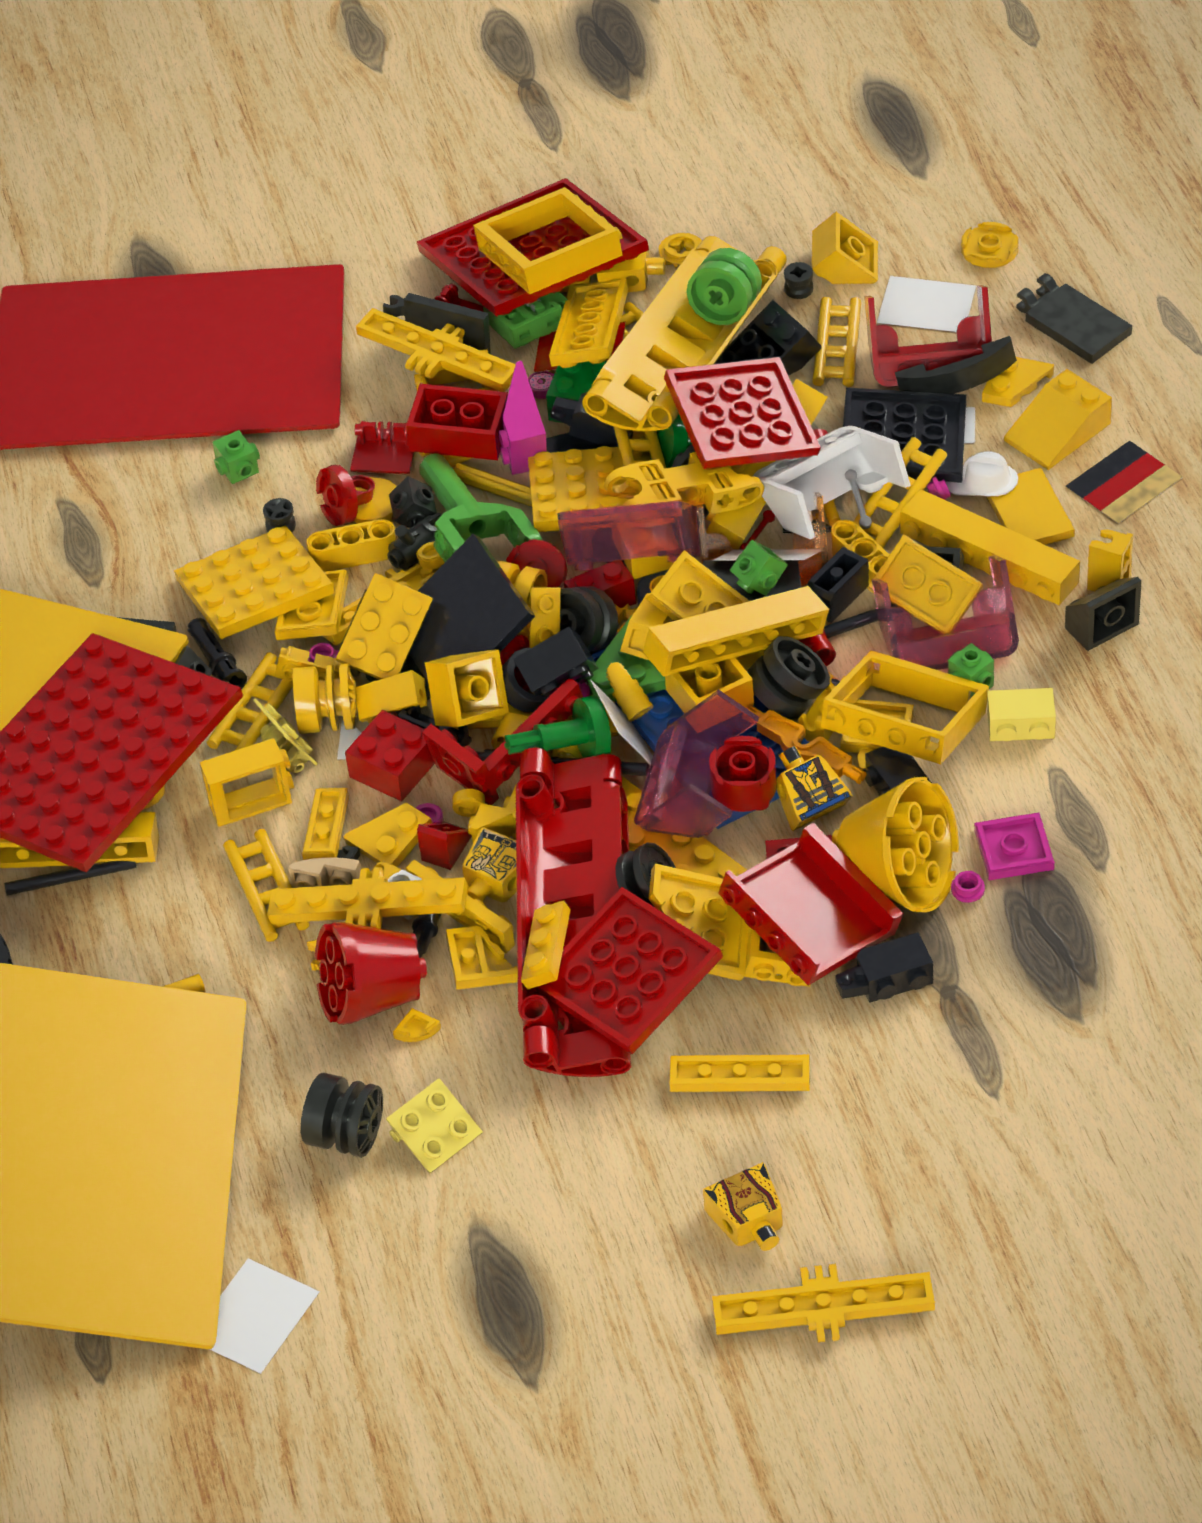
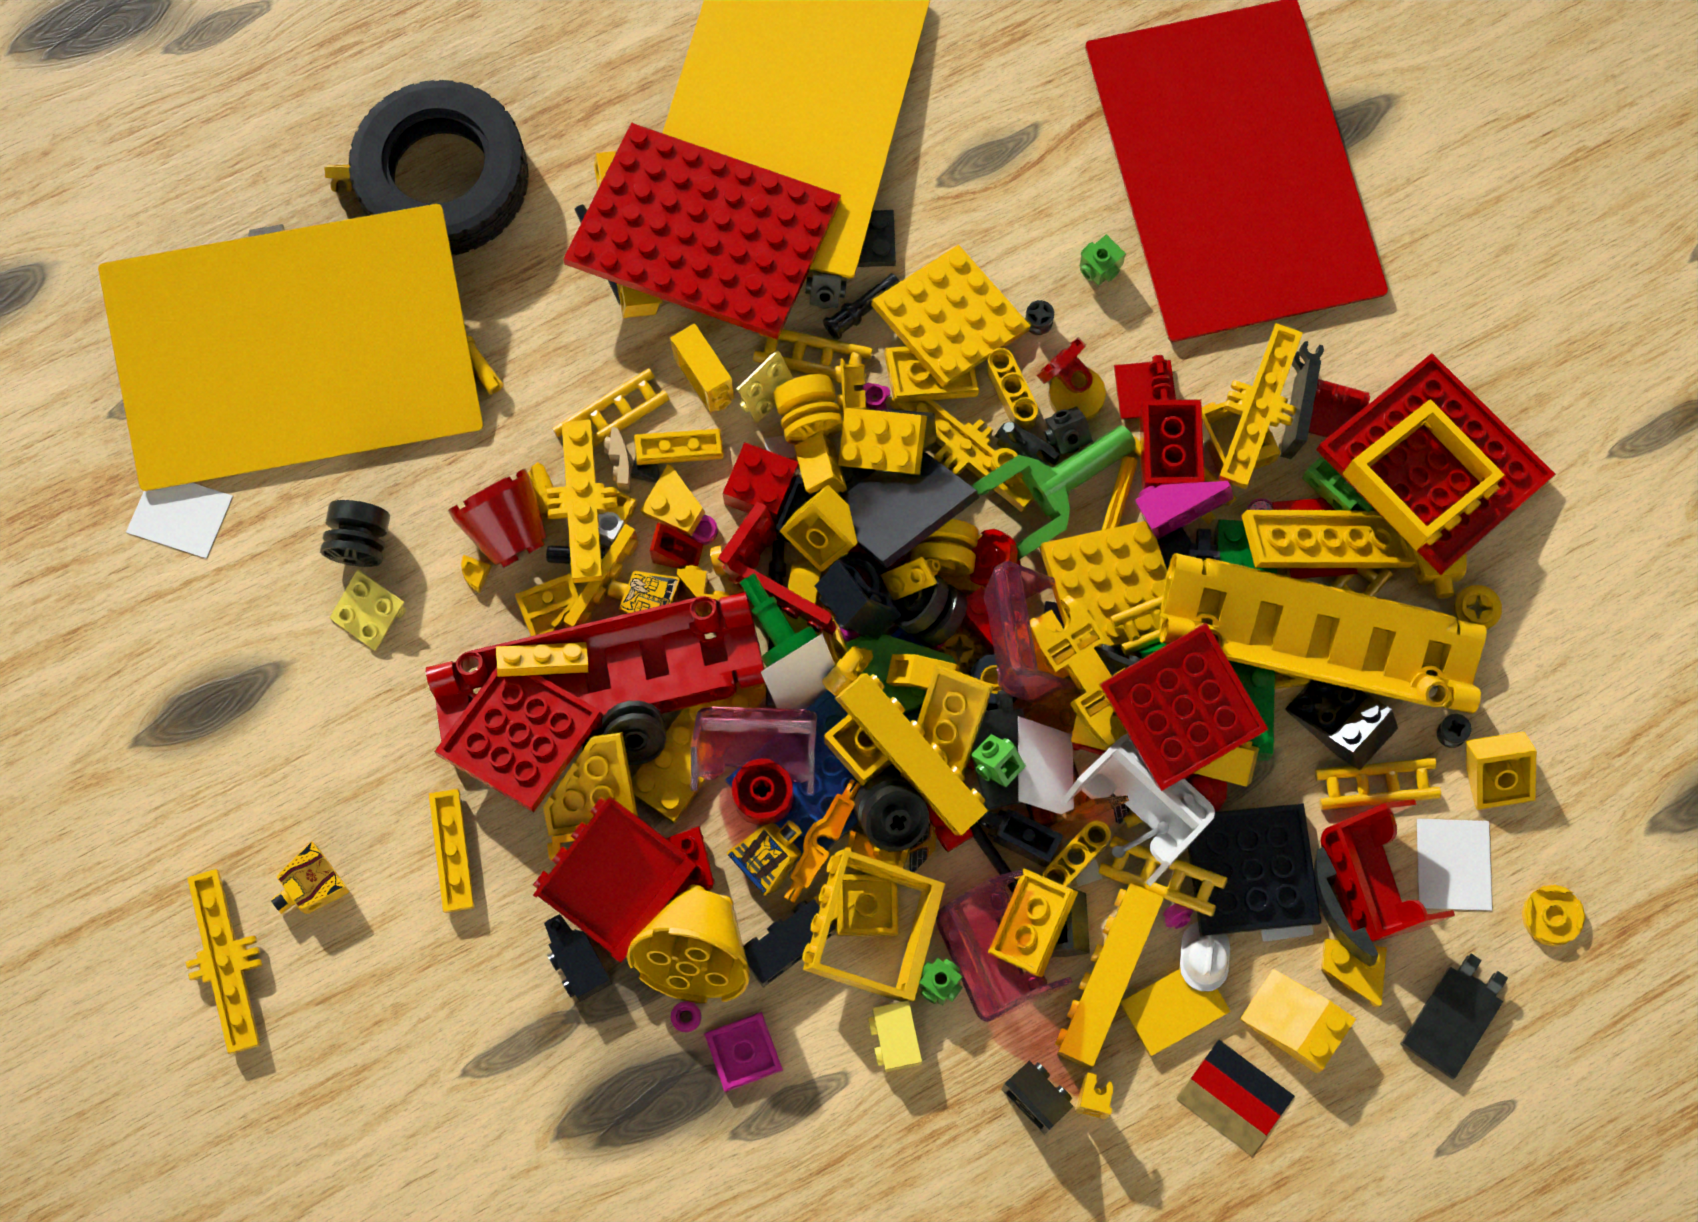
camera: 75 degrees right, 25 degrees up
bright green wheel [686,248,762,325] -> none

